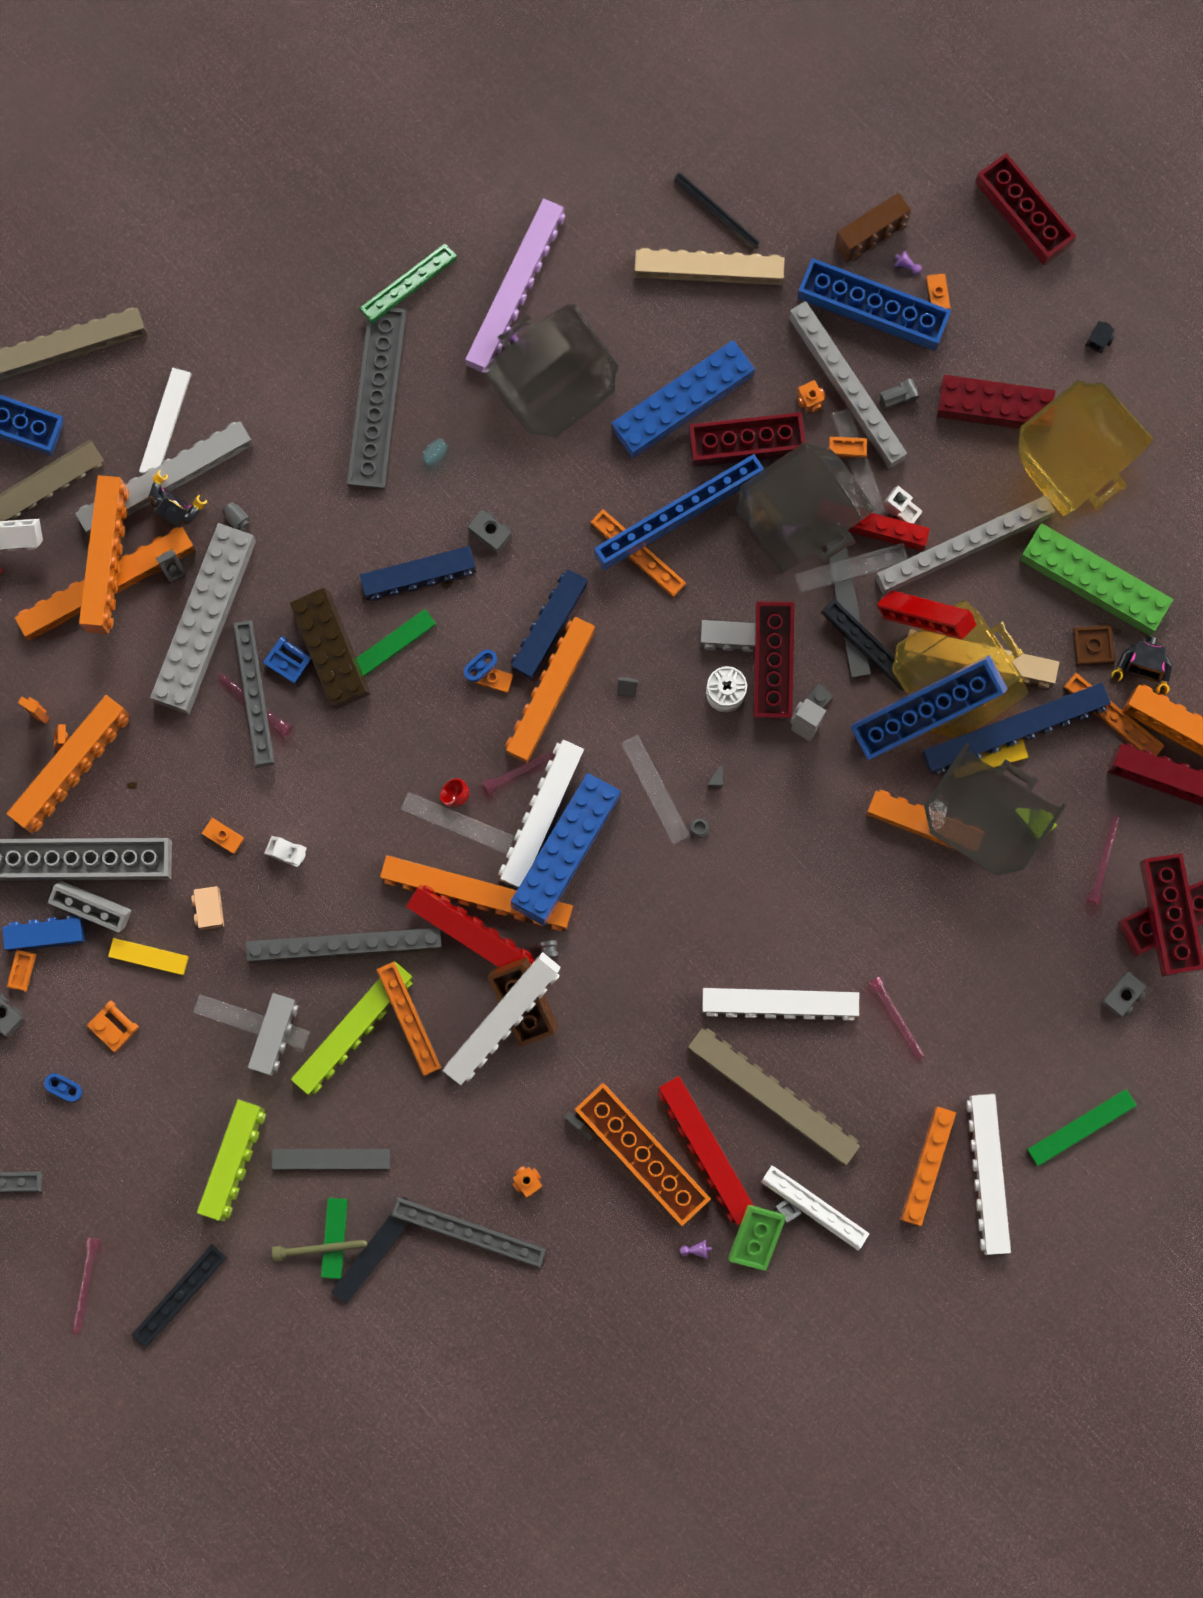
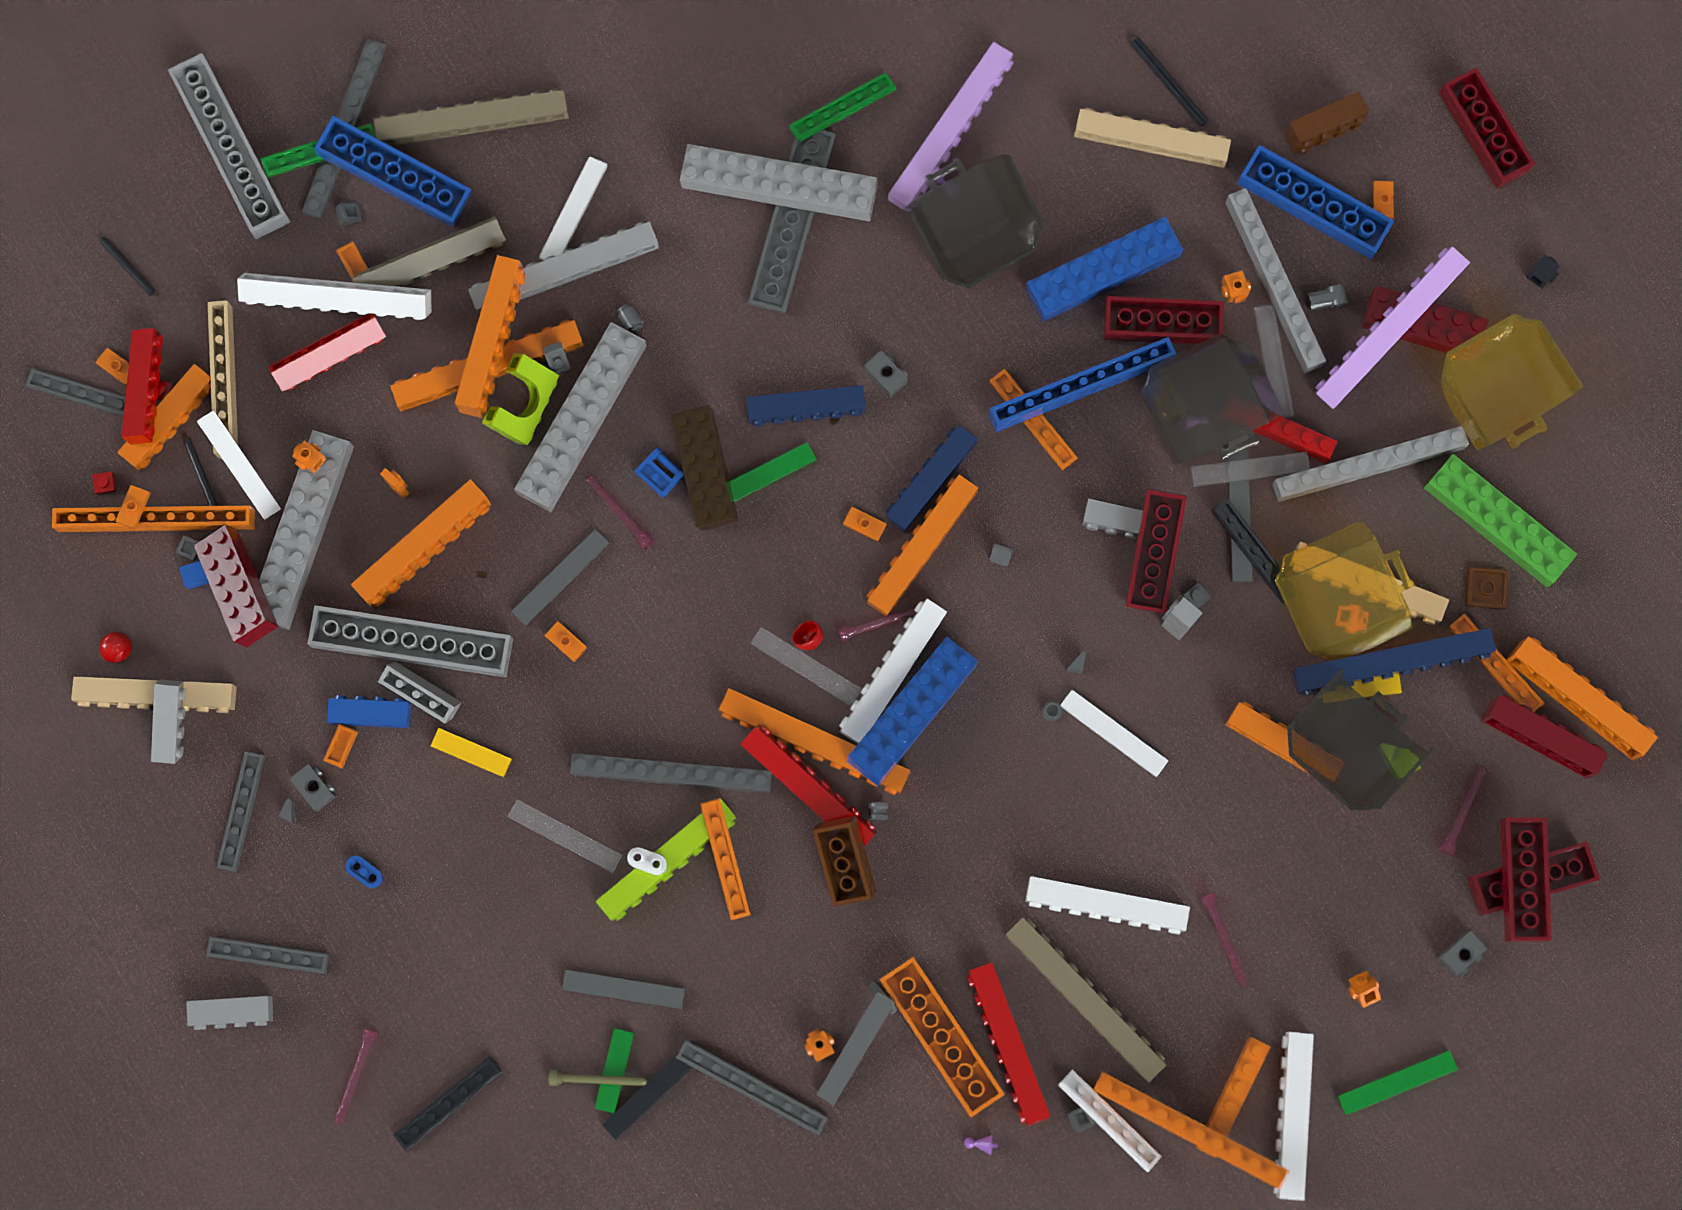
camera: 10 degrees right, 0 degrees up
orange plate [54,724,68,751] -> none
orange plate [87,1000,139,1053] -> none
black torso [148,470,207,526] -> none
light nougat brick [192,886,224,930] -> none
lime brick [197,1099,266,1221] -> none
dark grey tile [233,620,275,768] -> none
light grey brick [248,993,299,1076] -> none
white brick [264,836,307,867] -> none
clear light blue brick [422,438,449,466] -> none
white brick [443,952,561,1085] -> none
blue plate [464,649,498,683] -> none
clear tile [621,734,690,844] -> none
white wheel [706,666,747,712] -> none
bright green plate [728,1205,786,1271] -> none
orange plate [828,437,867,458] -> none
blue brick [850,655,1007,760] -> none
red brick [876,590,977,640] -> none
white brick [883,486,922,524] -> none
medium lavender piece [895,250,922,274] -> none
black torso [1111,636,1172,695] -> none
none -> lime arch [482,353,559,445]
none -> dark grey tile [511,529,610,626]
none -> white plate [627,847,667,875]
none -> light grey brick [680,144,878,221]
none -> dark grey tile [817,990,896,1105]
none -> white tile [1060,690,1168,777]
none -> orange brick [1093,1072,1290,1190]
none -> lavender brick [1315,247,1470,409]
none -> orange brick [1348,971,1381,1008]

